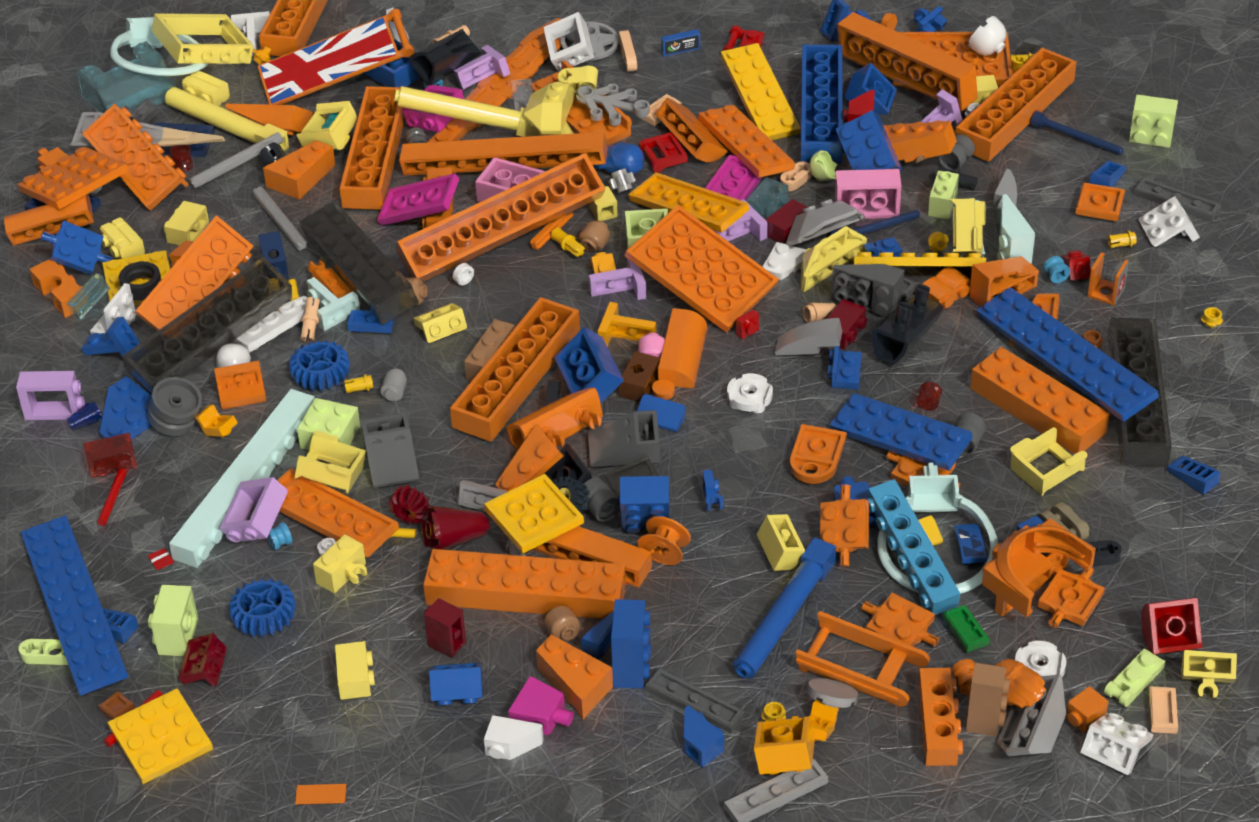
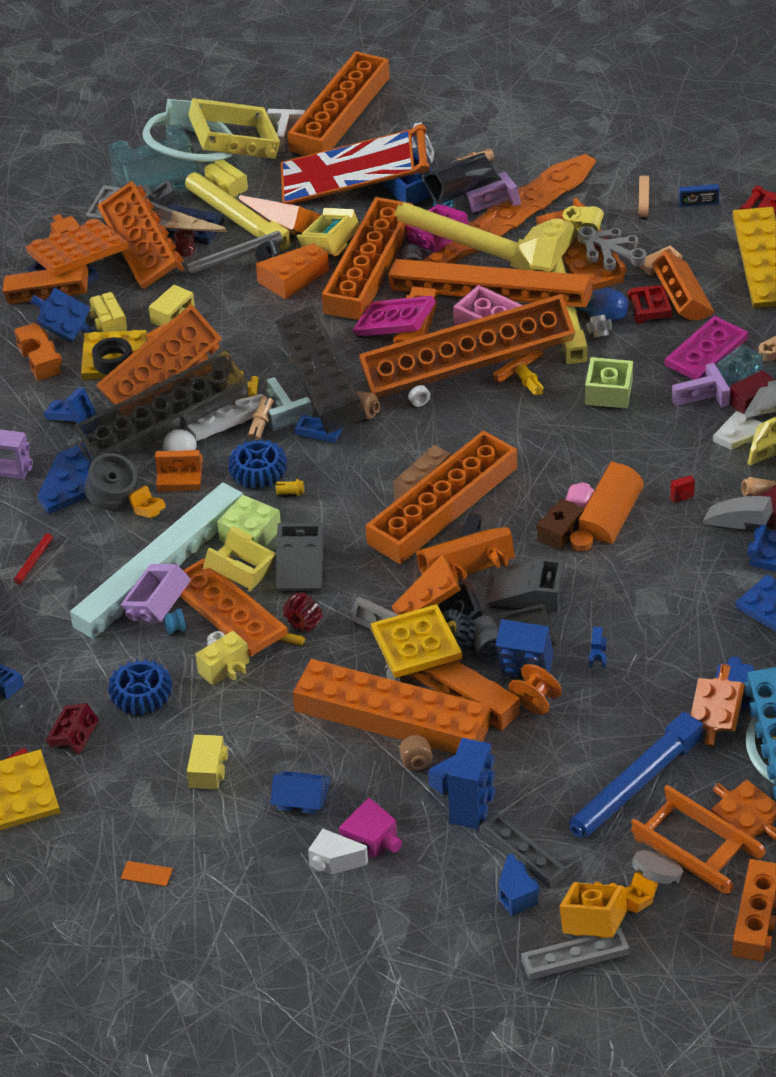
camera: 15 degrees right, 0 degrees up
clear light blue tile [67,273,110,319] -> none
clear blue cone [67,401,103,430] -> none
clear red brick [83,433,138,478] -> none
white bracket [90,283,136,334] -> none
red sticker [148,548,174,570] -> none
yellowish green brick [148,585,198,656] -> none
light orange plant [253,46,272,65] -> none
light grey axle [253,186,308,251] -> none
dark blue torso [258,231,289,285] -> none
orange plate [307,260,352,299] -> none
light grey brick [381,369,407,401] -> none
light yellow bracket [413,303,467,343] -> none
dark red cone [421,505,490,553] -> none
dark red brick [424,598,466,658] -> none
clear slope [510,78,533,111] -> none
orange wedge [536,634,613,719] -> none
white window [544,12,594,72] -> none
blue brick [554,327,624,403] -> none
light grey wheel [561,21,619,60] -> none
medium nougat head [579,221,611,252] -> none
lavender bracket [589,258,646,300] -> none
light orange bracket [590,252,616,274] -> none
light orange bracket [598,302,656,347] -> none
orange plate [625,205,779,333] -> none
light orange plate [628,172,750,233] -> none
blue slope [637,394,686,432] -> none
orange plate [698,105,795,178] -> none
white plate [727,373,773,413] -> none
light yellow brick [756,514,805,571] -> none
yellow plate [761,702,786,721] -> none
orange plate [790,424,847,484] -> none

